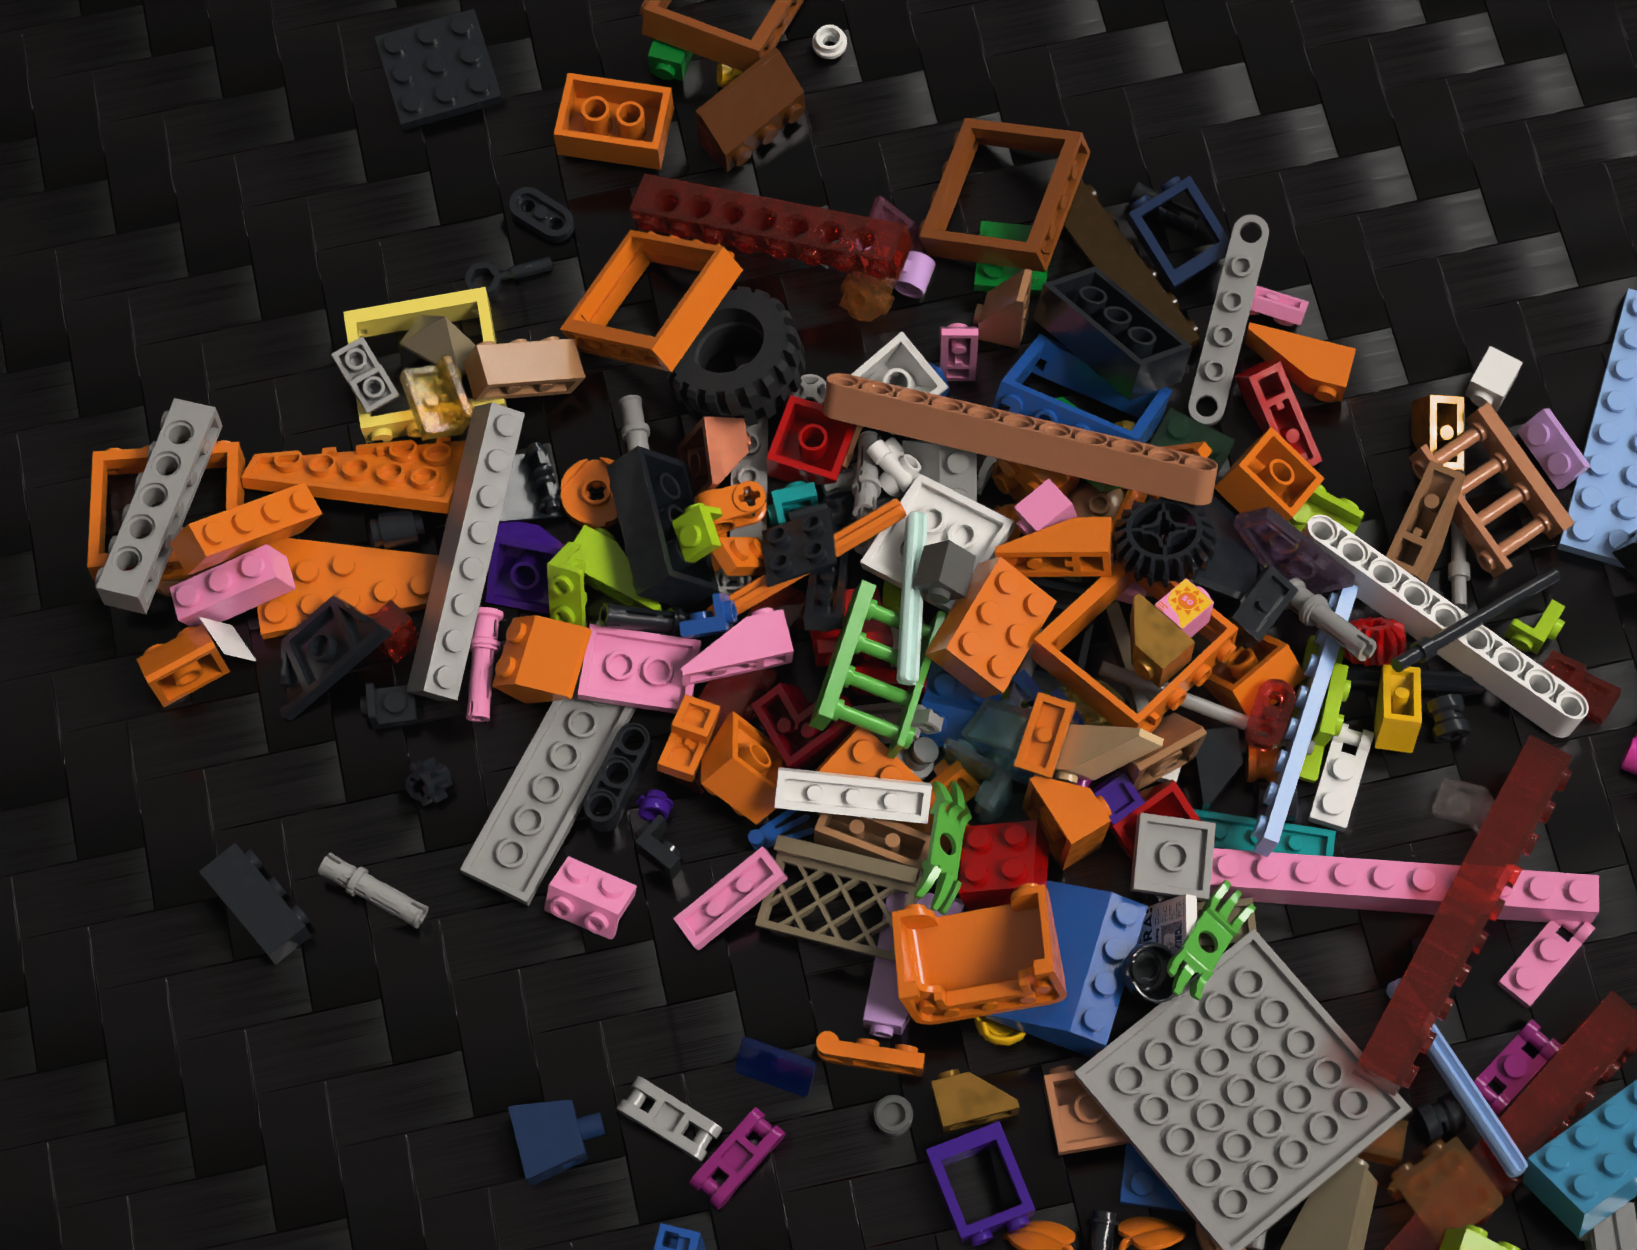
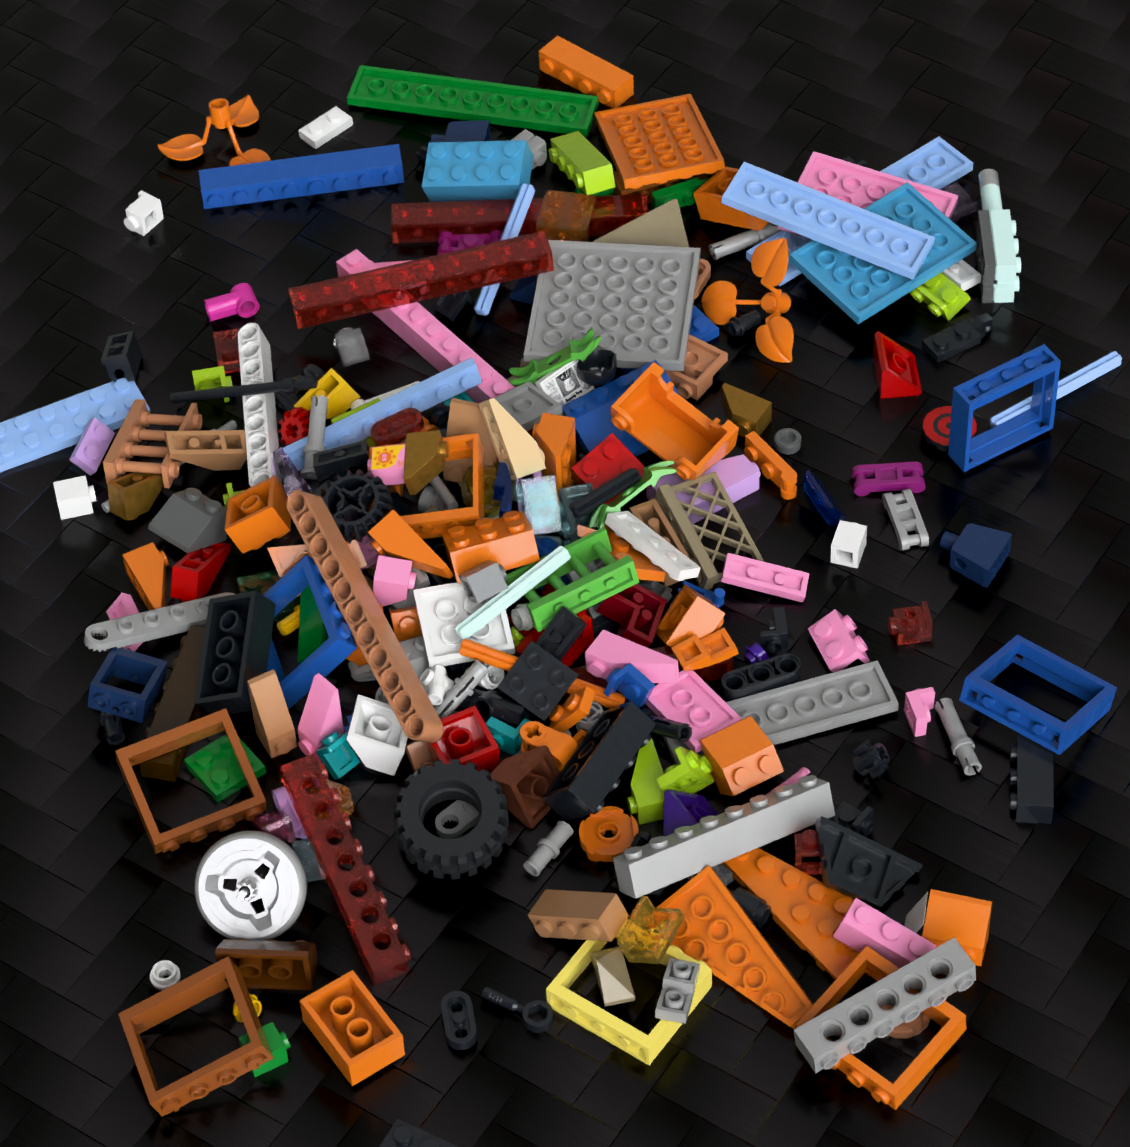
camera: 135 degrees left, 20 degrees down
orange brick [169,482,323,575] -> none
orange window [560,230,743,372] -> none
lime bracket [672,503,723,563] -> none
dark purple window [925,1121,1036,1247] -> none
orange plate [1013,692,1076,779] -> none
none -> dark grey slope [148,488,227,553]
none -> wheel [194,831,307,941]
none -> teal bracket [315,731,360,780]
none -> black axle [569,468,641,518]
none -> white brick [830,520,867,569]
none -> clear red brick [888,601,933,645]
none -> bright pink bracket [904,687,935,737]
none -> blue window [959,635,1117,755]

